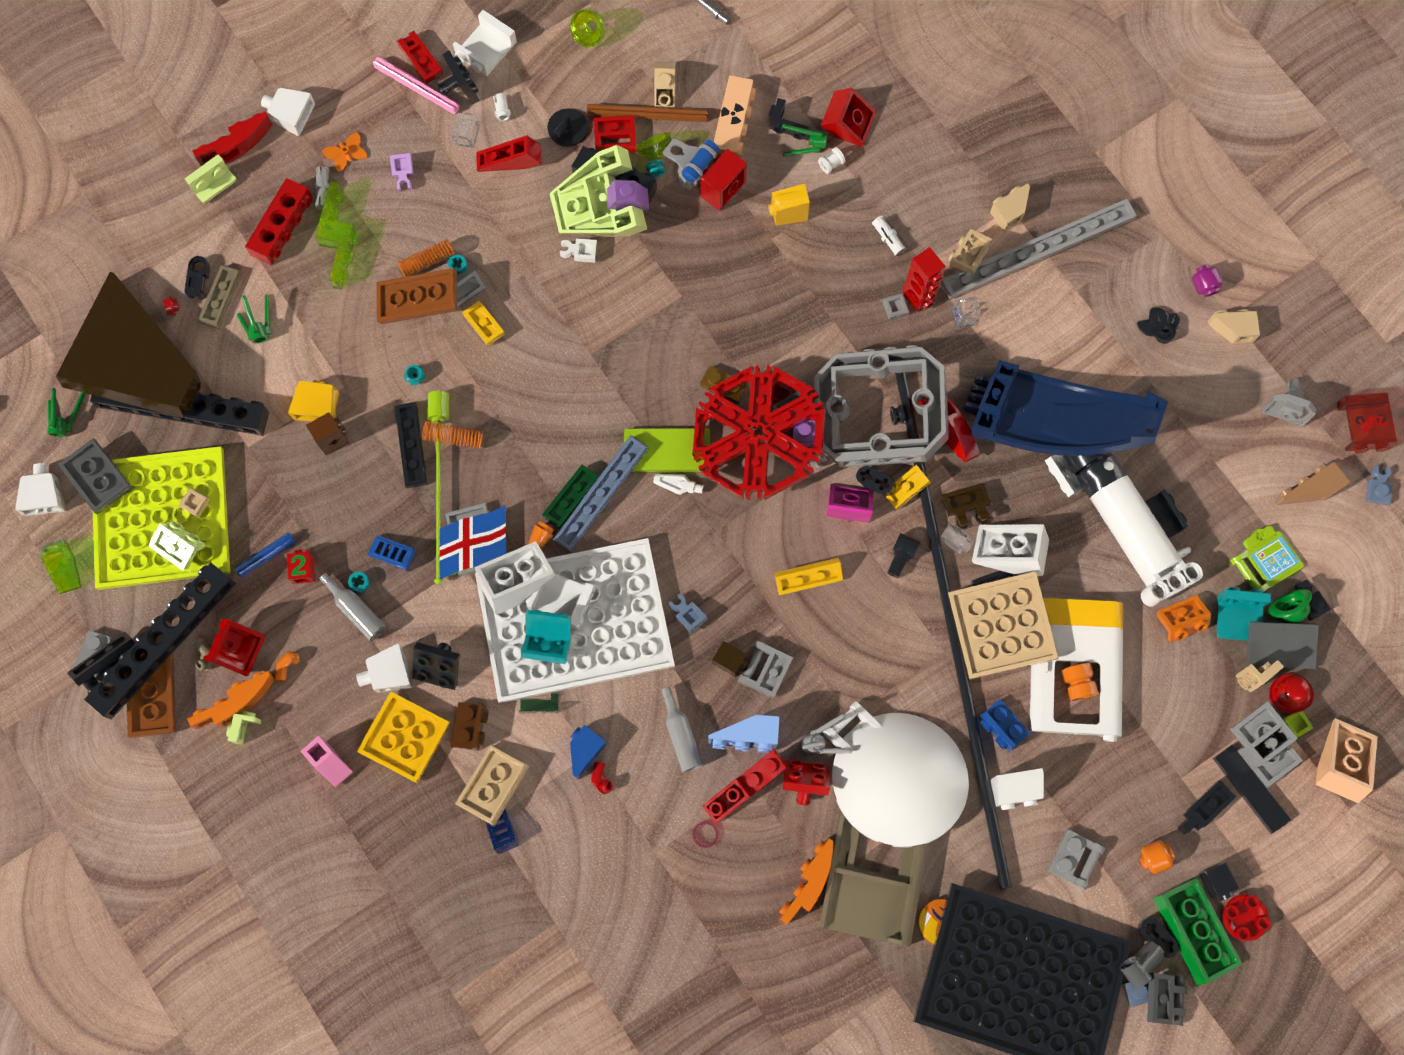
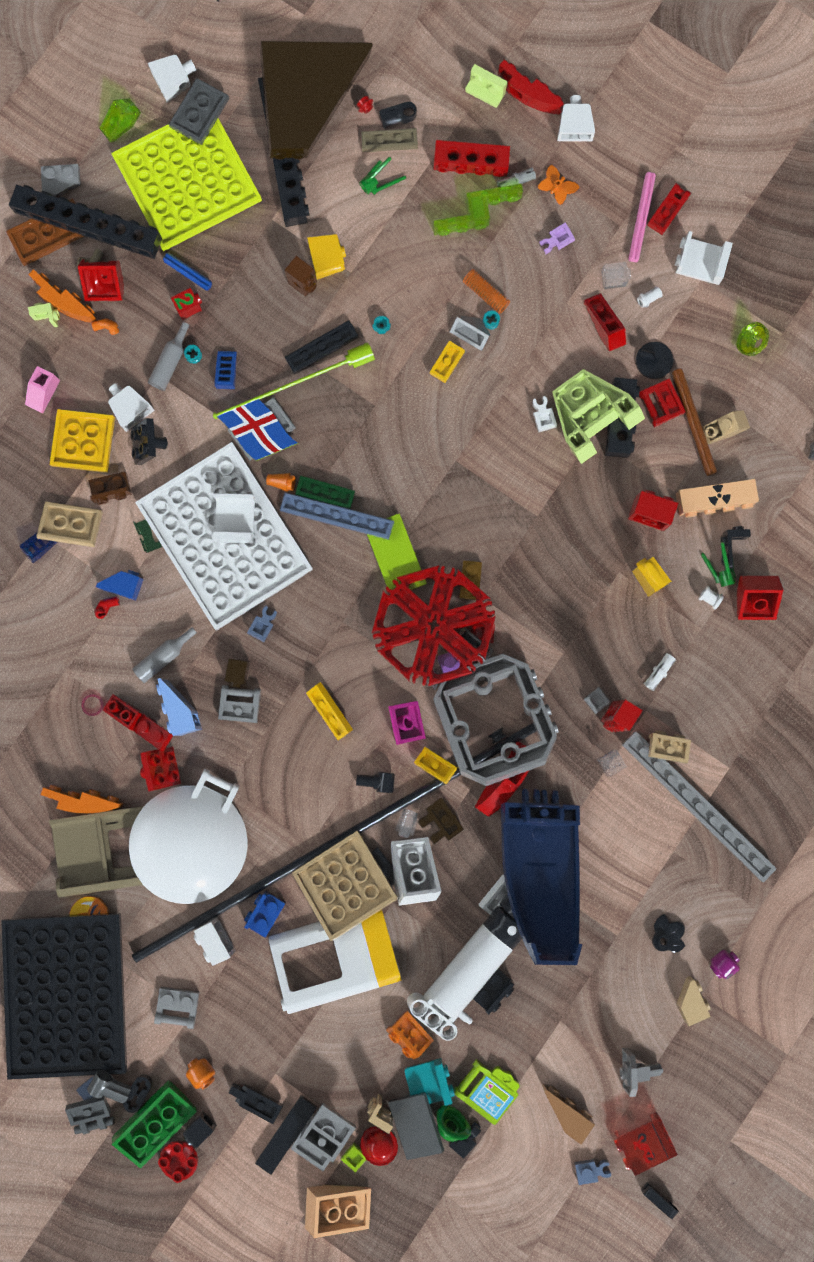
camera: 70 degrees right, 10 degrees up
green plant [47,388,85,437] -> none
black piece [67,632,135,691] -> none
bracket [149,521,206,570] -> none
tan tile [178,488,210,518] -> none
dark orange plate [377,268,457,324] -> none
orange piece [422,421,483,450] -> none
black plate [437,50,480,104] -> none
white slope [475,541,555,615] -> none
teal bracket [521,610,571,664] -> none
medium lavender slope [607,180,649,211] -> none
clear neon green piece [636,132,672,161] -> none
teal bush [646,159,666,178] -> none
white piece [653,474,704,495] -> none
piece [663,138,719,190] -> none
light grey plant [801,714,852,755] -> none
black beam [856,466,896,496] -> none
tan slope [990,183,1030,232] -> none
orange wheel [1062,663,1099,701] -> none

